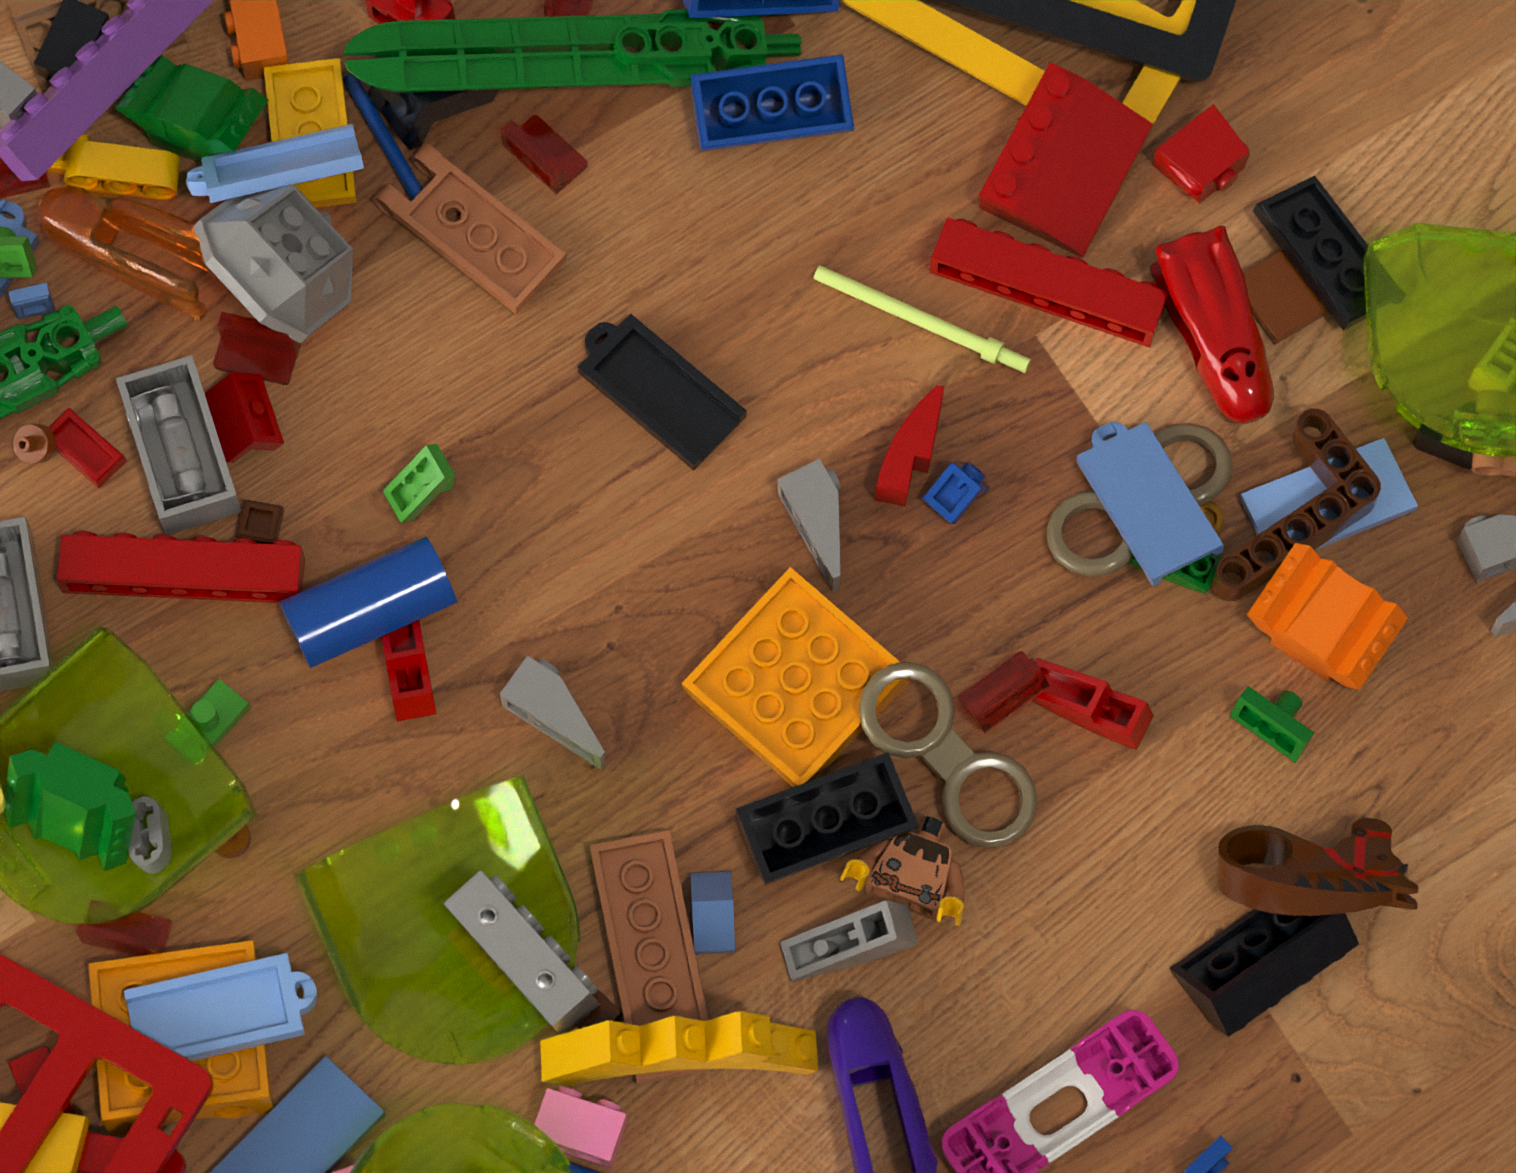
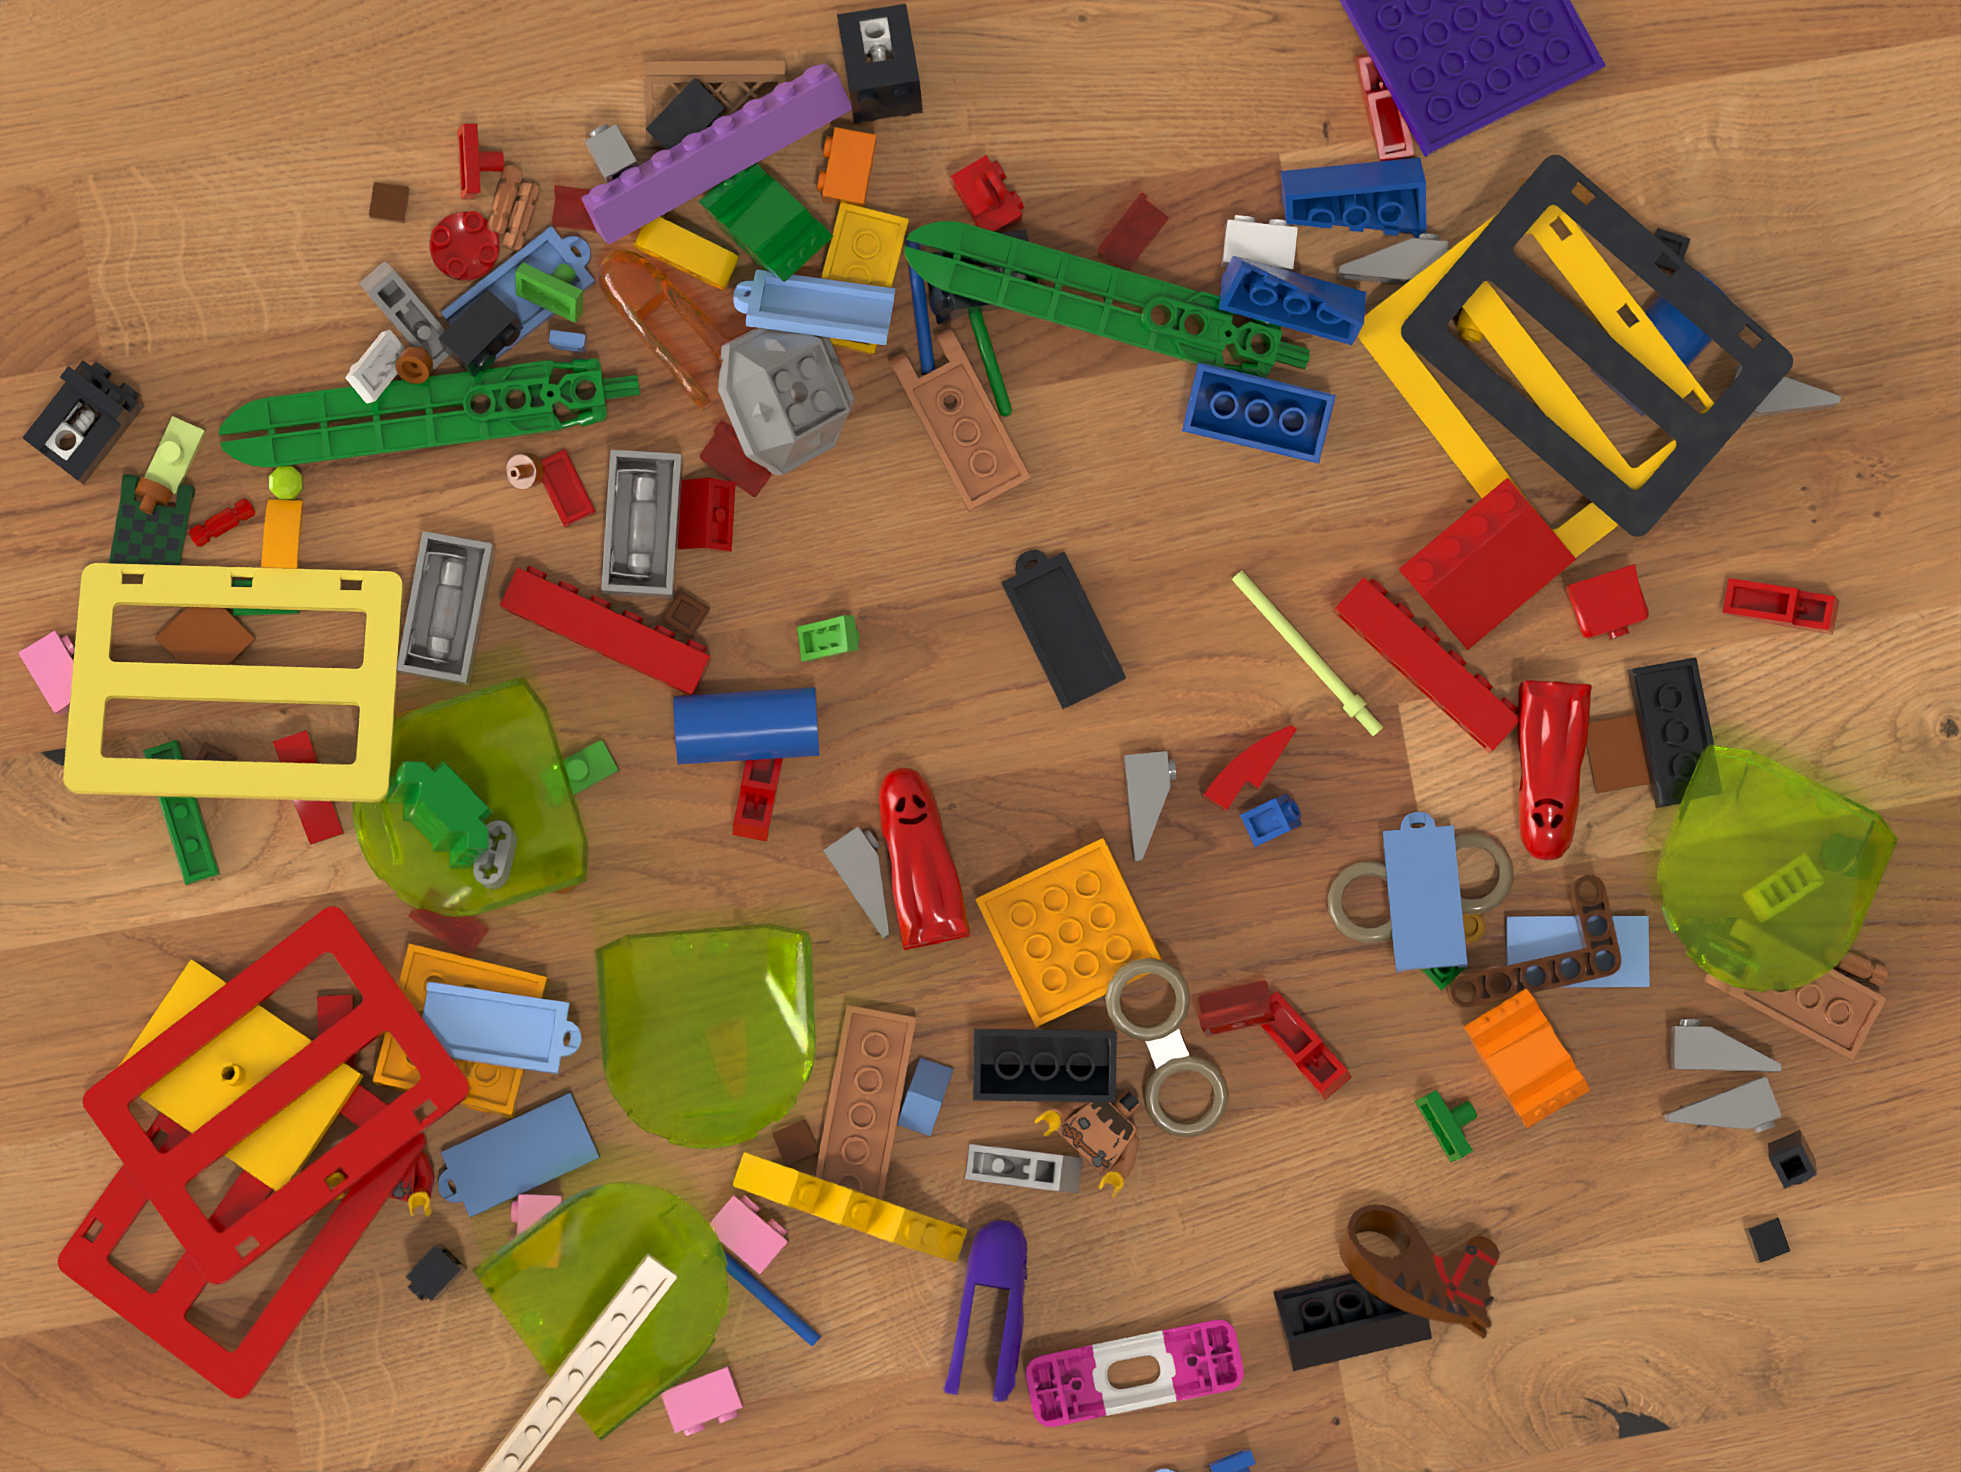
camera: 20 degrees right, 15 degrees up
light grey piece [443,870,600,1034] -> none
clear red panel [501,114,587,195] -> none
none -> red piece [879,768,970,951]
none -> green piece [968,312,1012,417]
none -> red slope [1722,578,1839,635]

